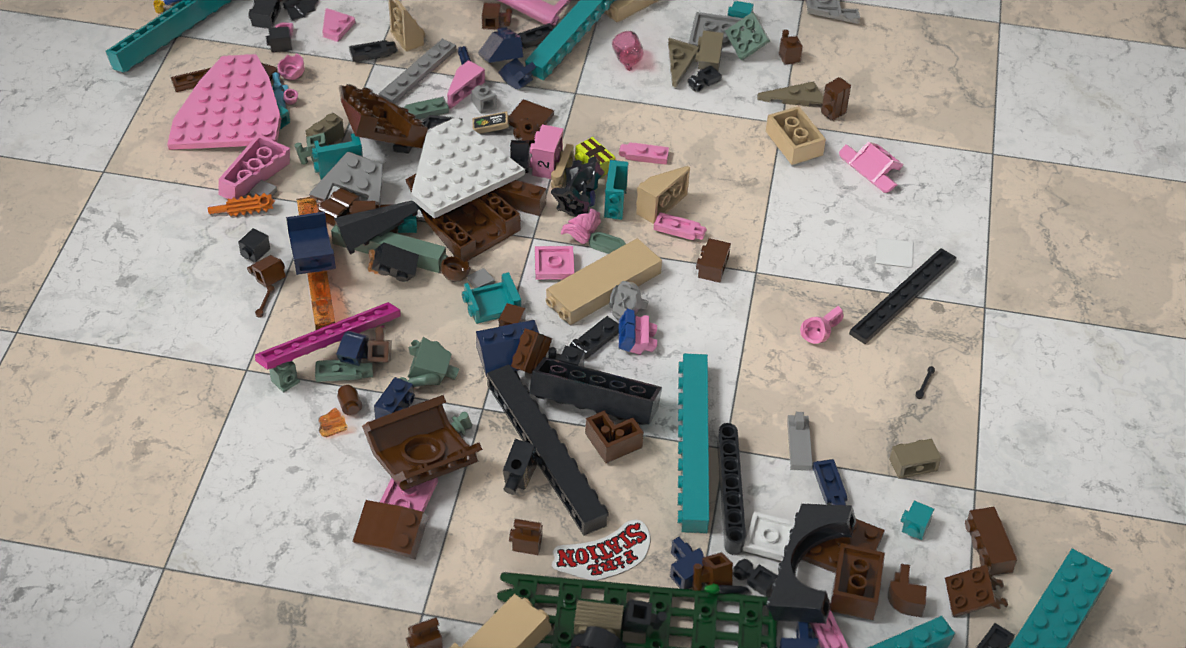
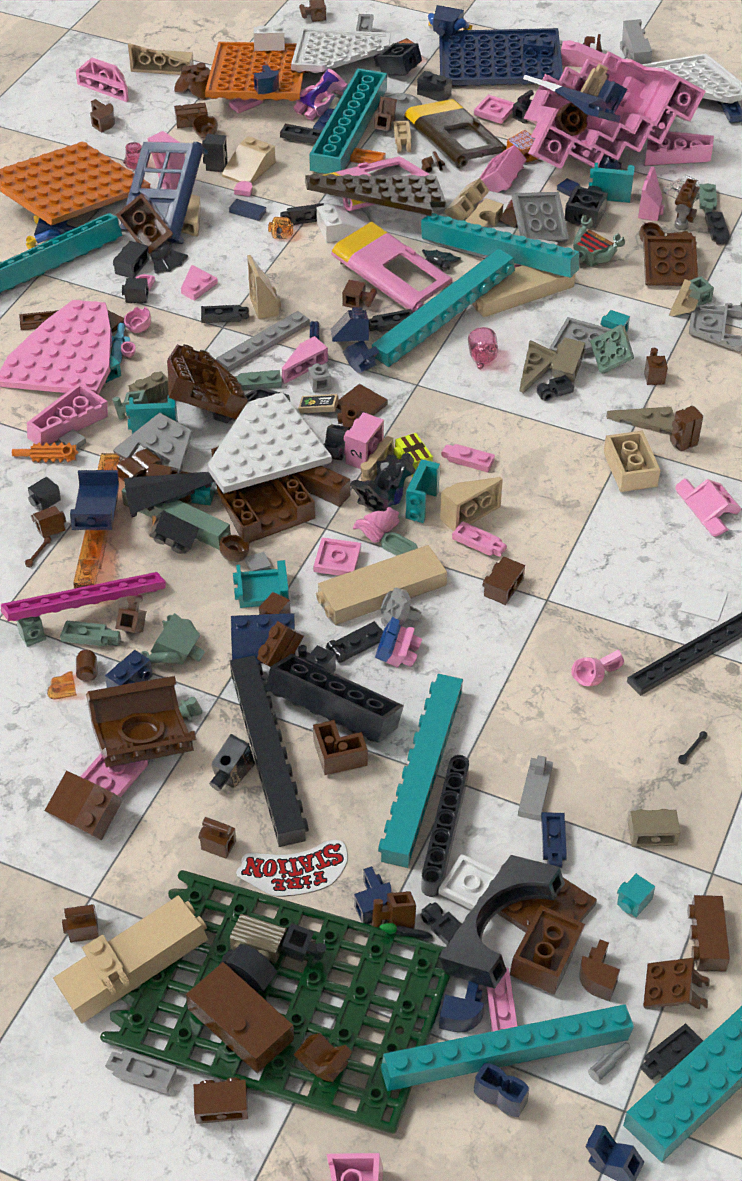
camera: 15 degrees right, 0 degrees up
dark blue brick [336,331,369,366] -> none

